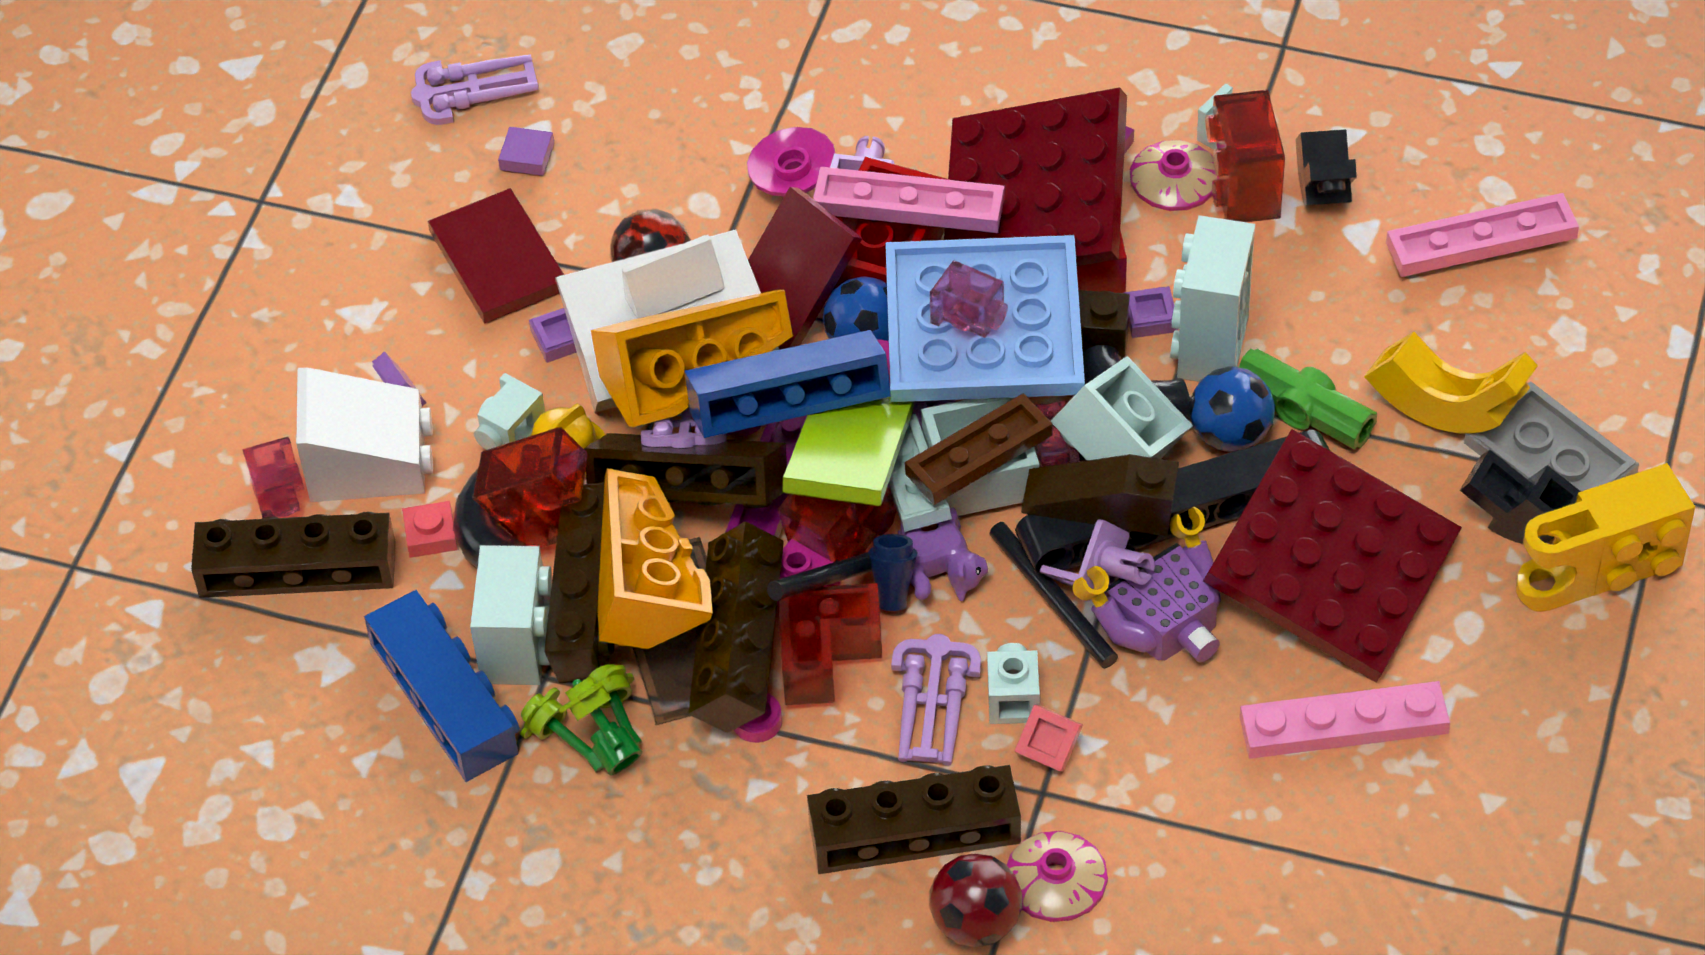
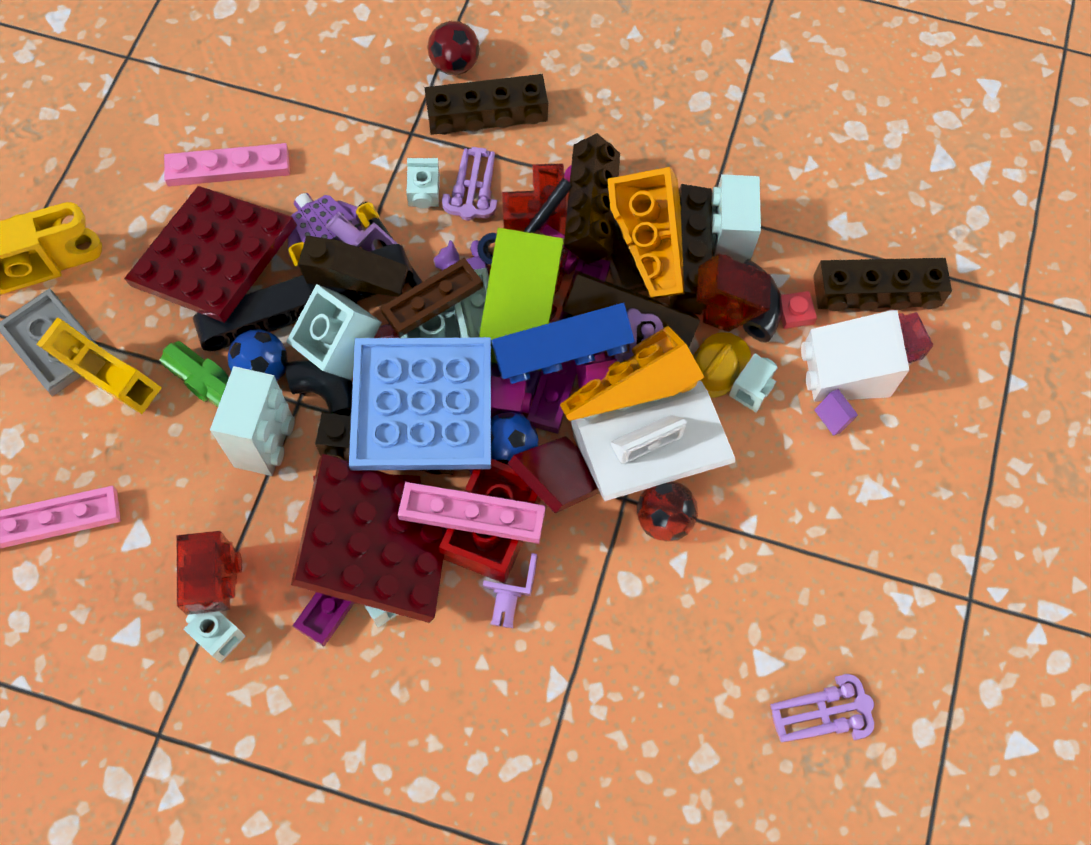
camera: 175 degrees right, 15 degrees up
blue brick [364,590,520,782] -> none
dark red tile [428,188,564,324] -> none
medium lavender tile [498,127,554,176] -> none
plant [520,664,643,775] -> none
medium lavender tile [529,308,577,363] -> none
dark pink dish [747,127,835,196] -> none
clear pink brick [929,260,1008,338] -> none
tan dish [1007,831,1108,922] -> none
coral plate [1015,704,1083,772] -> none
medium lavender tile [1124,286,1178,338] -> none
tan dish [1130,140,1220,211] -> none
black brick [1295,129,1357,206] -> none
black brick [1459,449,1581,544] -> none

